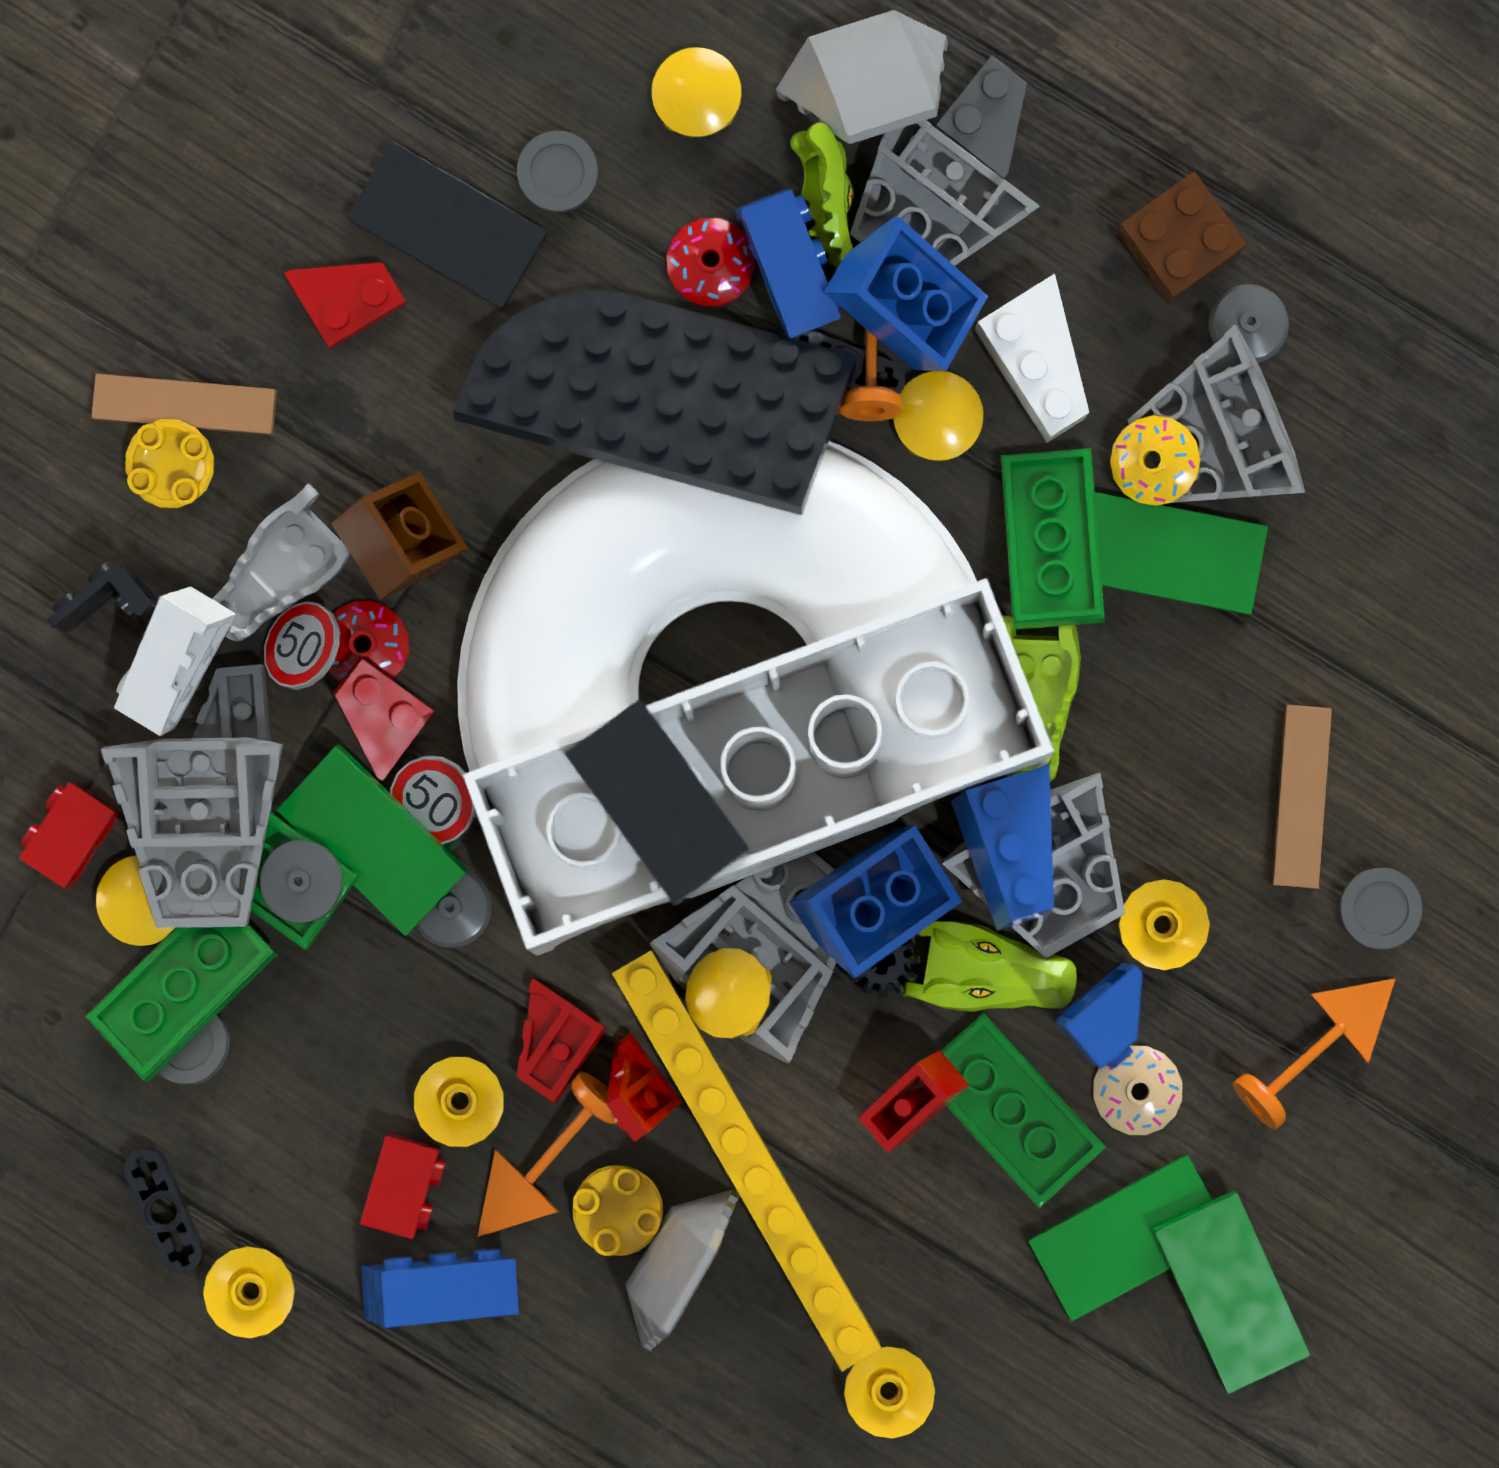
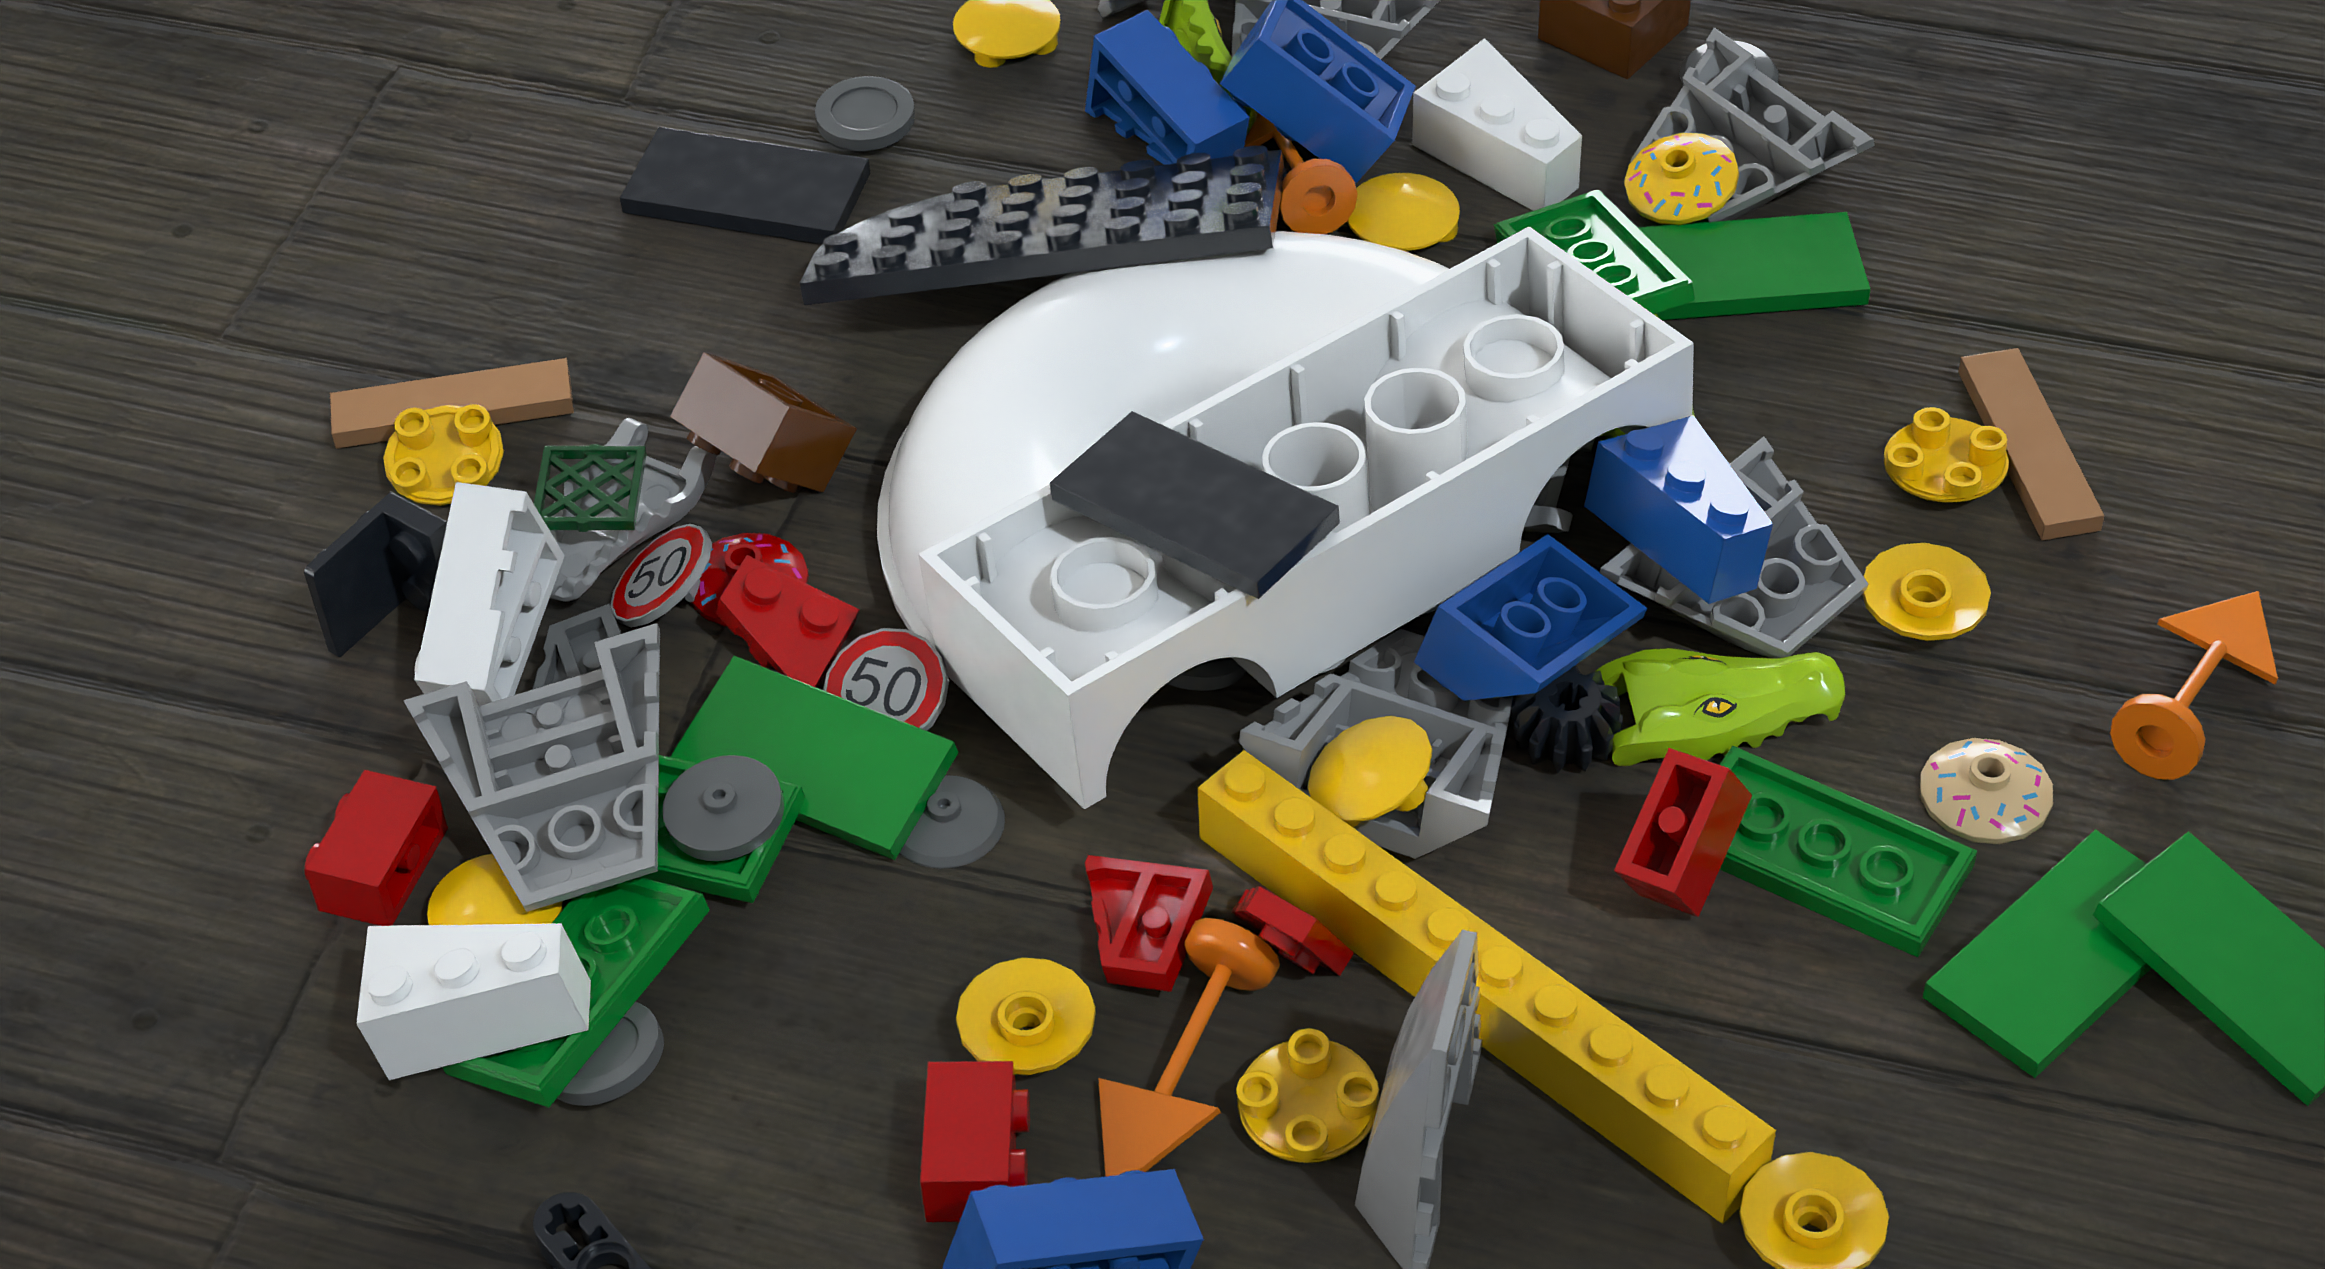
camera: 10 degrees left, 40 degrees down
red wing [284,263,407,350] -> none
red dish [667,218,755,307] -> none
blue slope [1054,963,1142,1069] -> none
dark grey piece [1339,868,1422,949] -> none
none -> white wedge [356,924,591,1080]
none -> dark green window [534,444,646,532]
none -> yellow dish [1884,407,2009,502]

